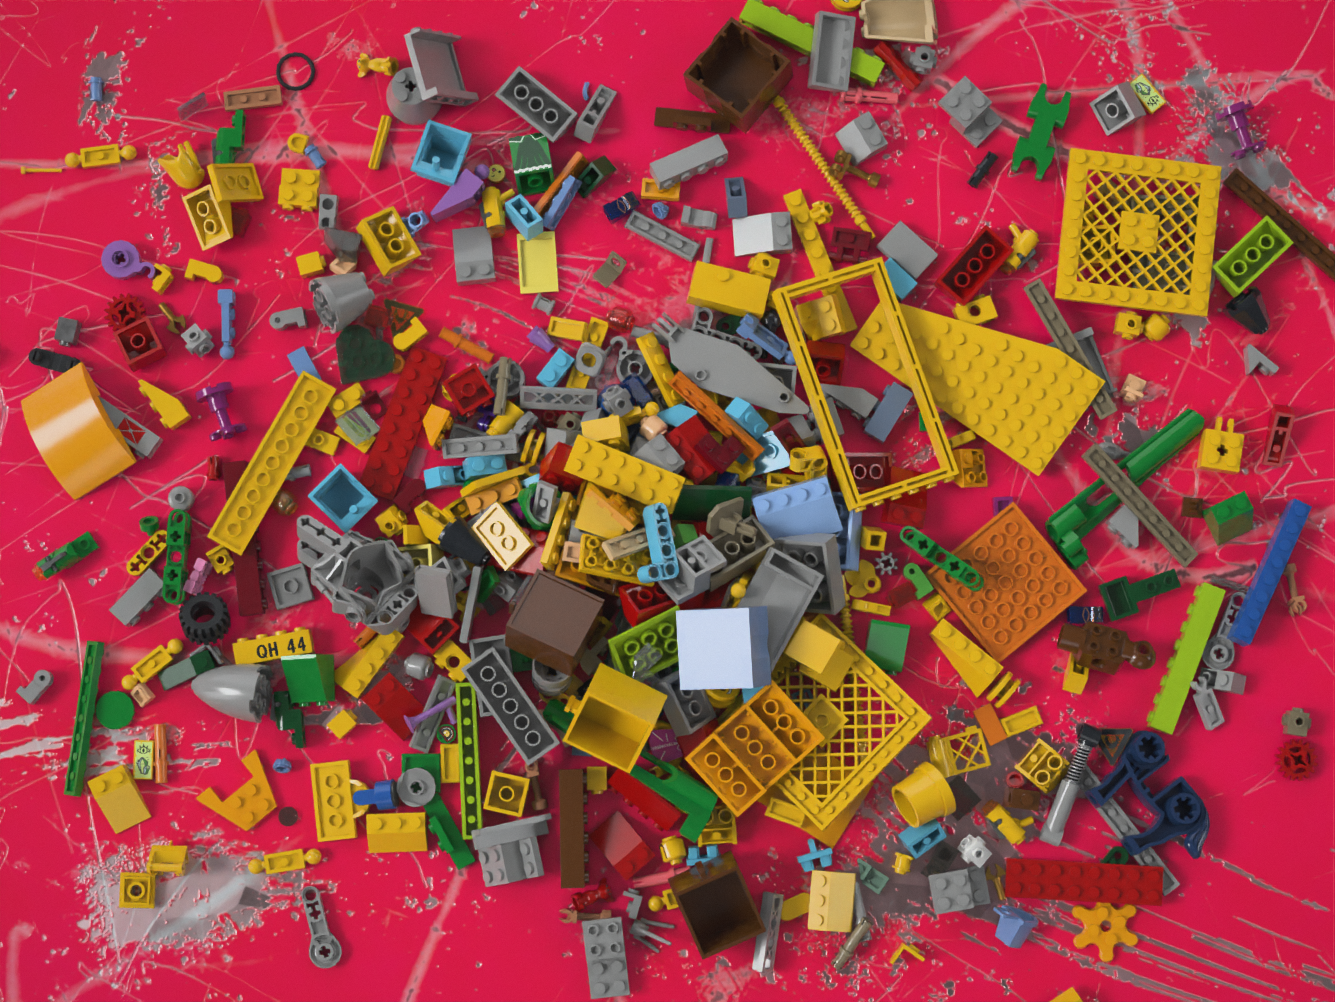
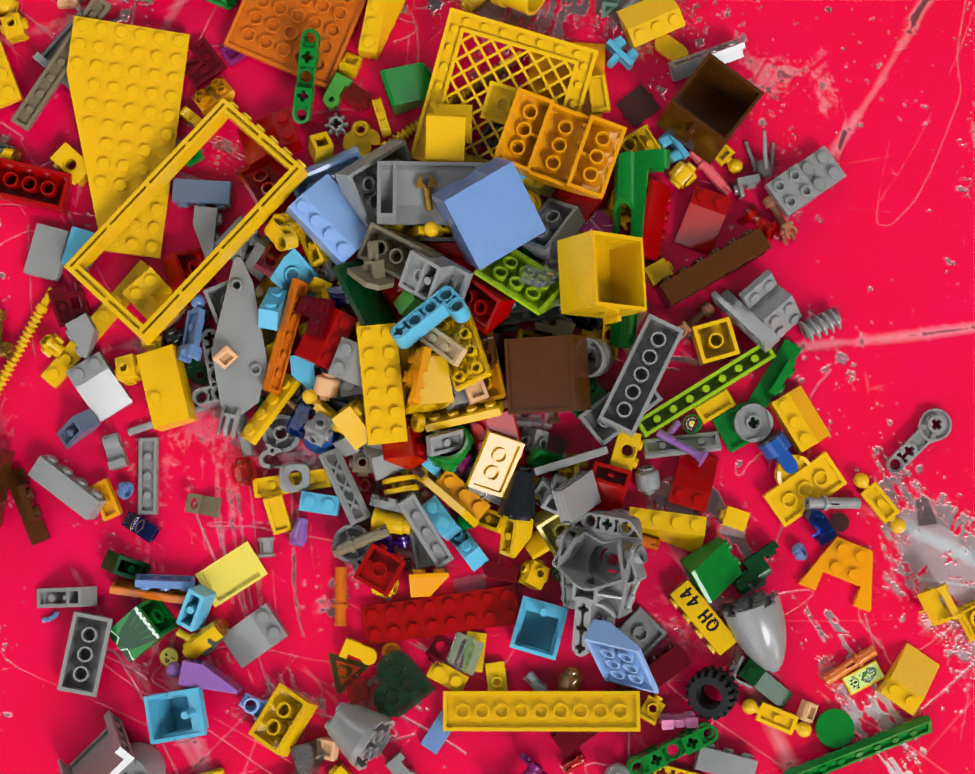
camera: 120 degrees left, 0 degrees up
none -> light grey slope [65,313,99,359]
none -> dark red plate [185,37,227,90]
none -> light nougat slope [212,344,238,370]
none -> yellow tile [410,413,426,432]
none -> pearl gold bar [416,173,437,211]
none -> light blue slope [584,619,659,694]
none -> clear smoke piece [616,84,661,128]
none -> light grey piece [798,306,842,342]
none -> clear blue leg [803,509,837,546]
none -> light grey pin [804,495,861,511]

